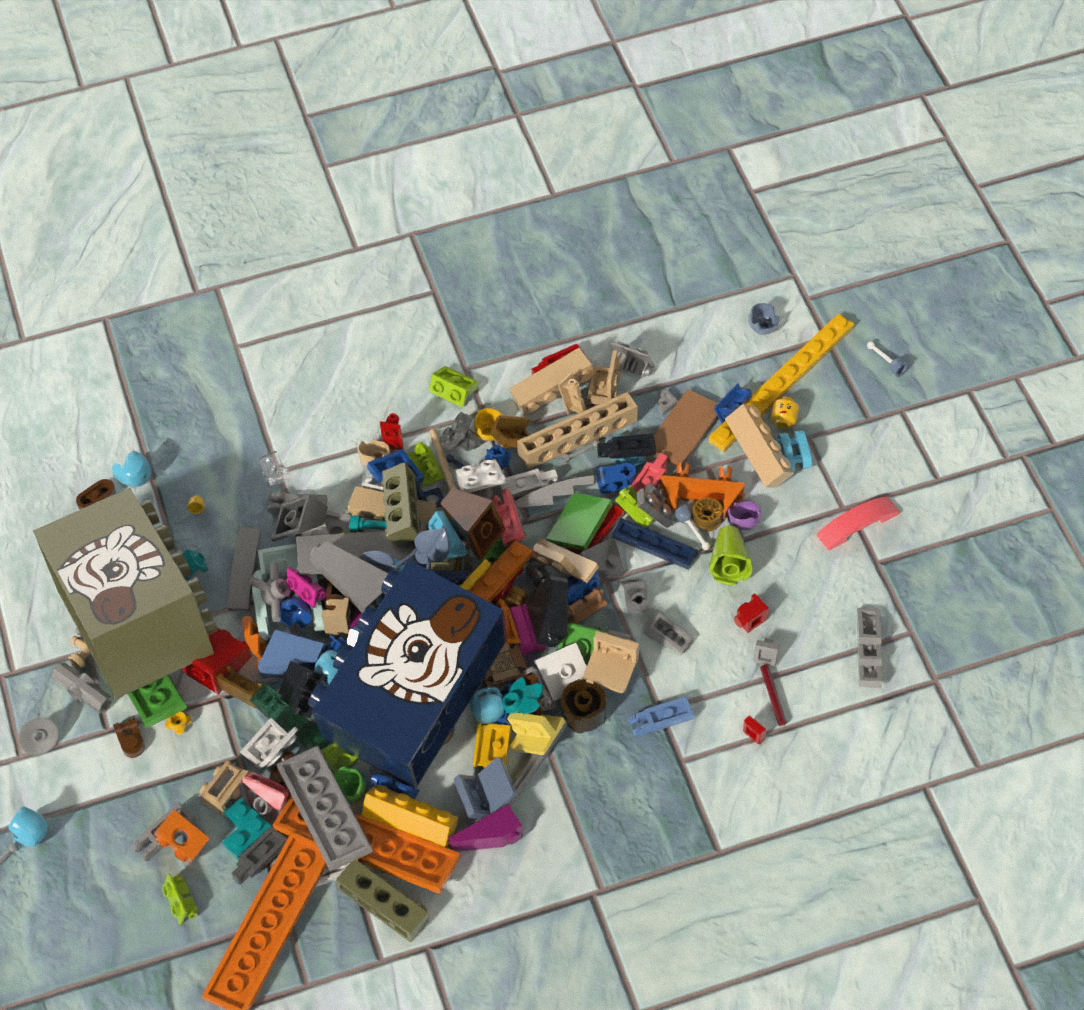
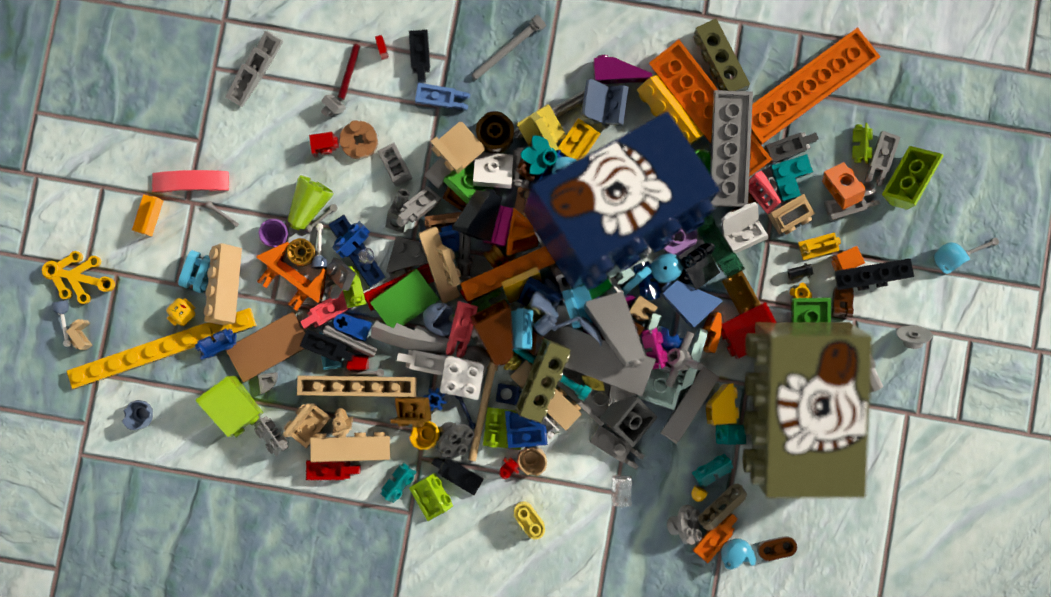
camera: 155 degrees left, 30 degrees up
none -> yellow plant [42,251,115,304]
none -> tan bracket [66,319,93,350]
none -> light orange panel [132,194,164,236]
none -> lime slope [196,376,263,437]
none -> light grey hinge [205,201,239,227]
none -> light grey hinge [305,204,338,233]
none -> light grey axle [322,325,377,357]
none -> blue hinge [332,221,370,258]
none -> medium nougat plate [339,120,378,159]
none -> red slope [347,355,369,370]
none -> clear hinge [358,248,374,264]
none -> teal hinge [380,462,417,503]
none -> light grey hinge [396,186,442,227]
none -> black hinge [409,29,430,83]
none -> sand blue helmet [423,303,453,336]
none -> black hinge [431,457,484,496]
none -> light grey piece [472,15,546,80]
none -> light yellow brick [514,501,545,539]
none -> light grey plate [667,505,702,545]
none -> teal hinge [692,454,734,488]
none -> orange hinge [692,513,738,563]
none -> dark tan beam [699,484,747,530]
none -> yellow slope [705,383,739,425]
none -> black pin [787,263,814,281]
none -> yellow hinge [798,232,841,260]
none -> orange brick [831,246,865,271]
none -> black bracket [834,258,914,291]
none -> light grey hinge [865,131,900,187]
none -> lime slope [882,146,944,210]

